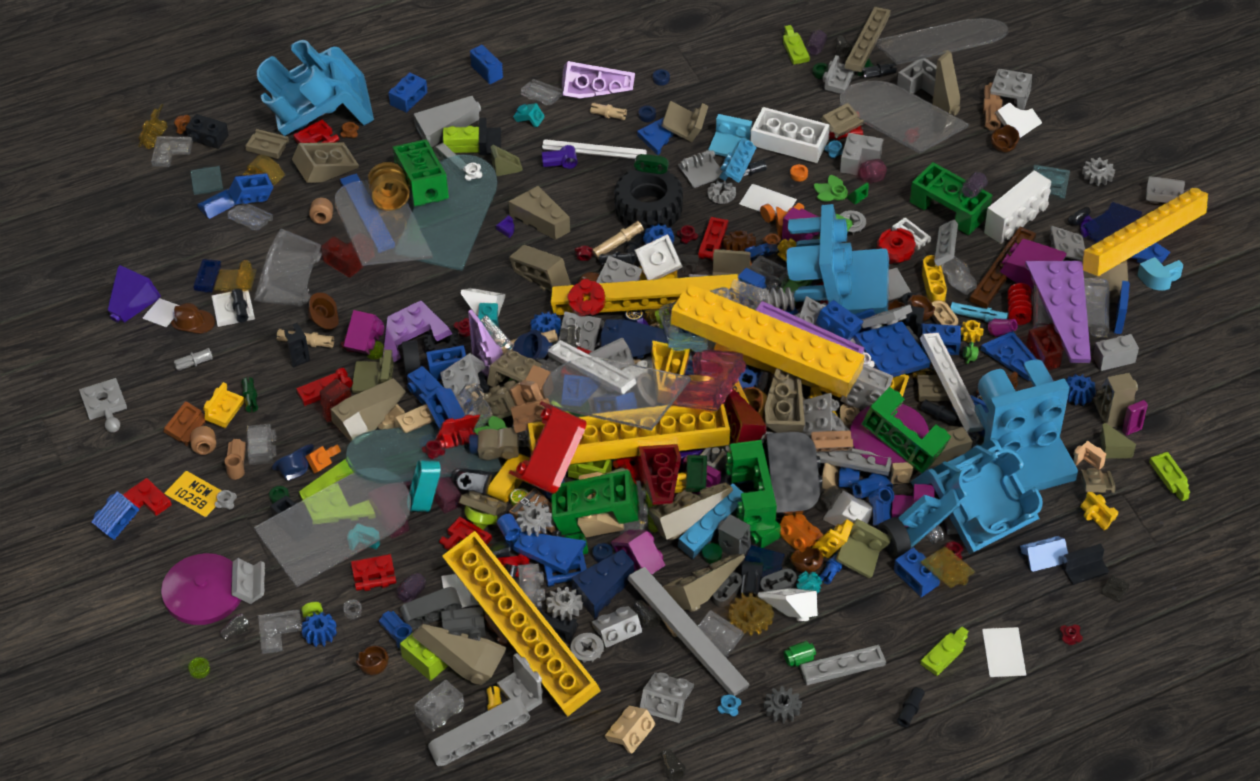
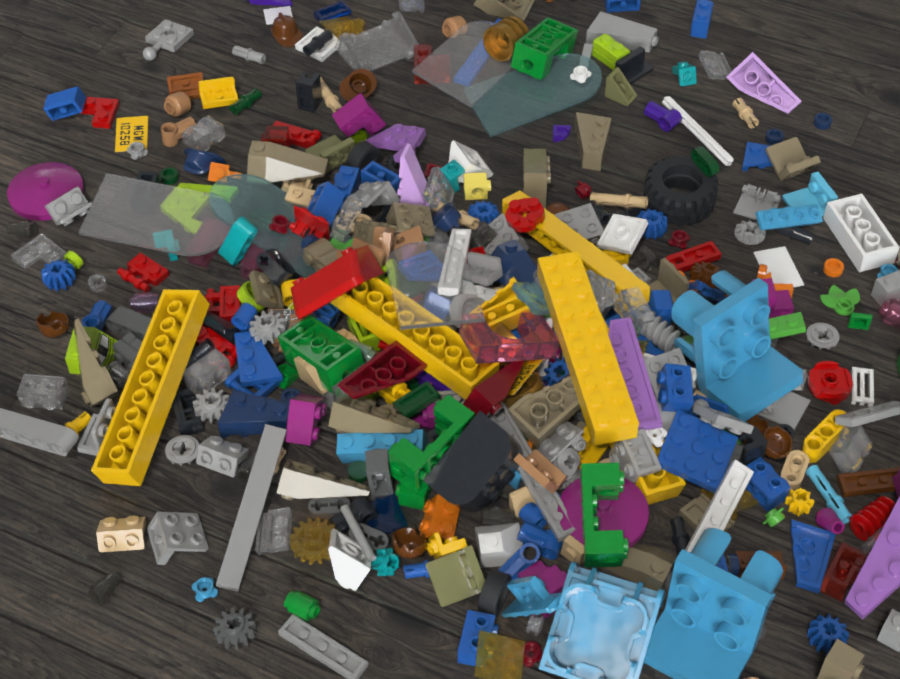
camera: 50 degrees right, 0 degrees up
none -> light grey bar [340,505,376,562]
none -> light yellow brick [464,172,491,200]

